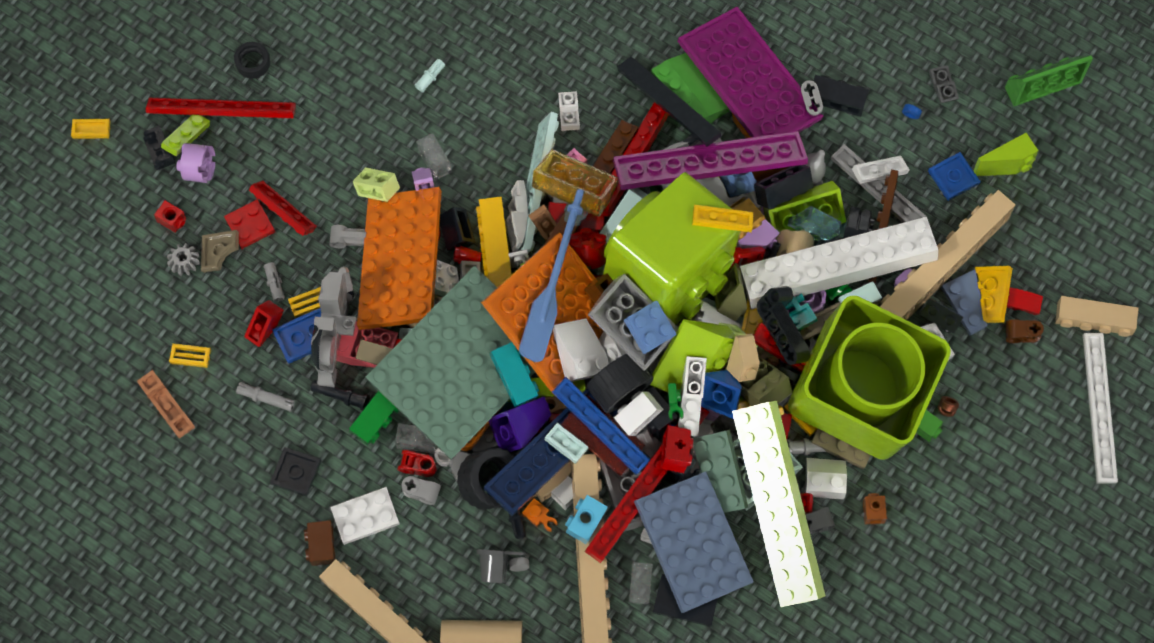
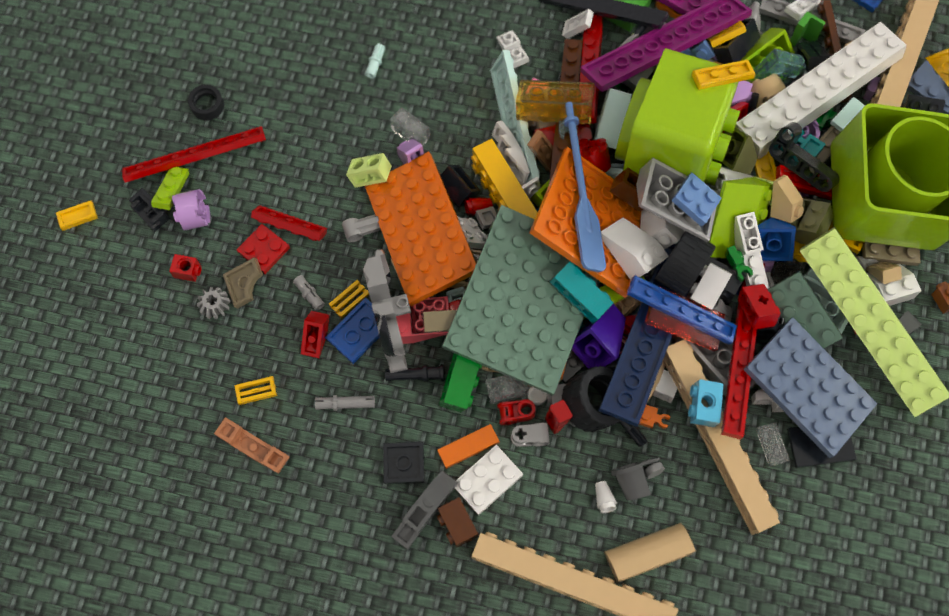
camera: 20 degrees left, 0 degrees up
light aqua plate [544,423,588,464] -> none
none -> dark grey slope [391,470,459,549]
none -> orange tile [437,424,500,469]
none -> red slope [545,400,573,434]
none -> white plate [562,9,594,39]
none -> white cone [595,481,617,513]
none -> yellow tile [708,20,747,47]
none -> bright green panel [790,11,825,47]
none -> tan slope [866,262,902,284]

